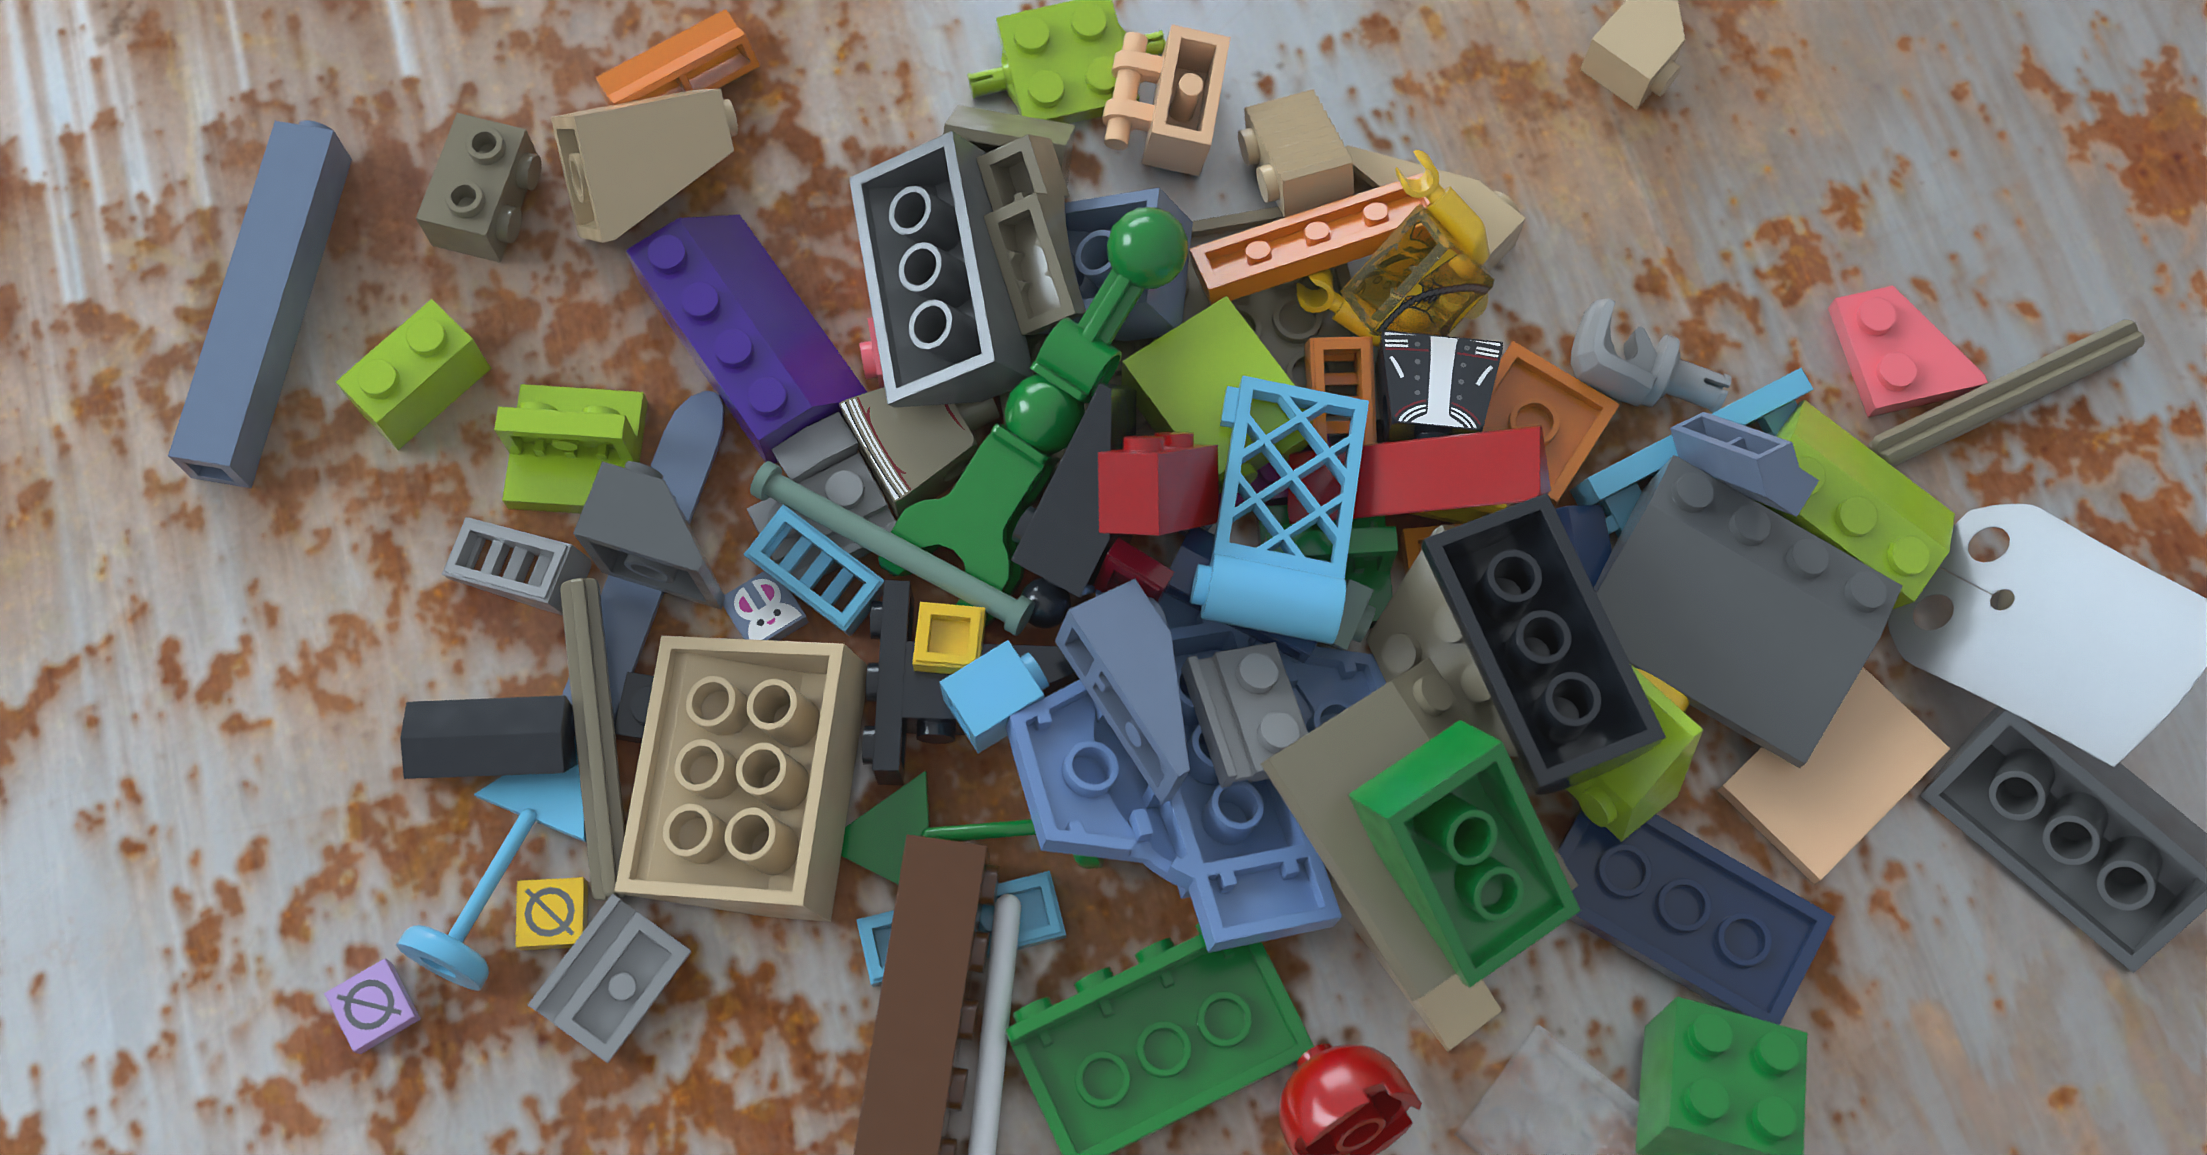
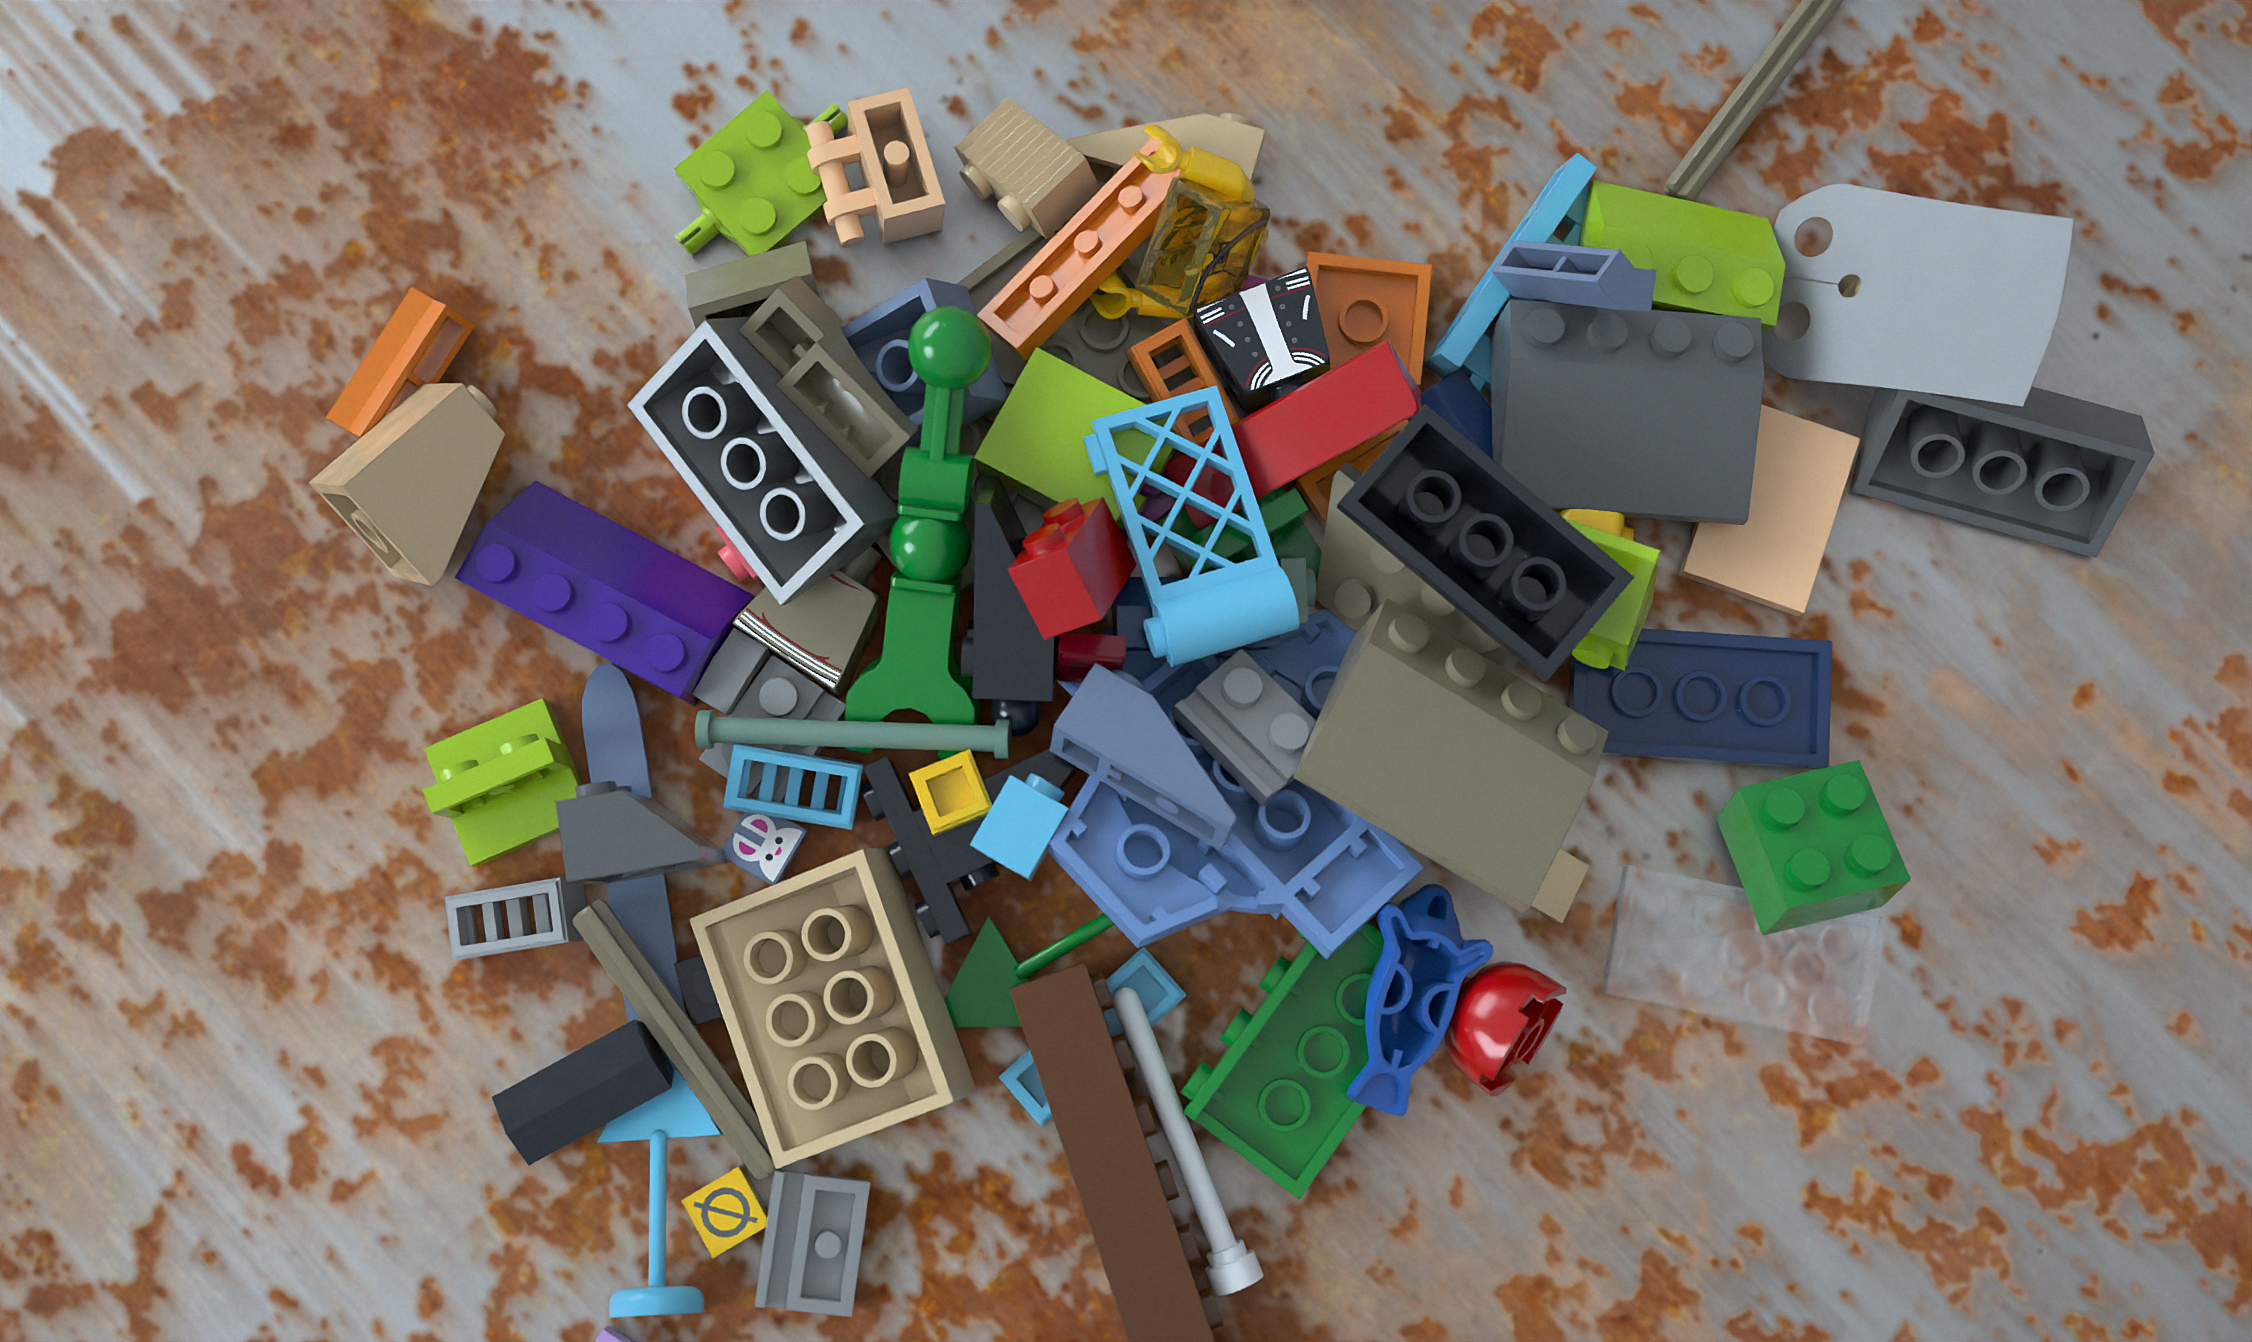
camera: 25 degrees left, 10 degrees up
sand blue brick [168,120,352,488] -> none
lime brick [336,299,491,450] -> none
dark tan brick [416,113,542,262] -> none
green slope [1348,720,1581,988] -> none
light grey piece [1571,298,1731,413] -> none
coral wing [1828,285,1988,418] -> none
none -> blue animal [1347,884,1493,1117]

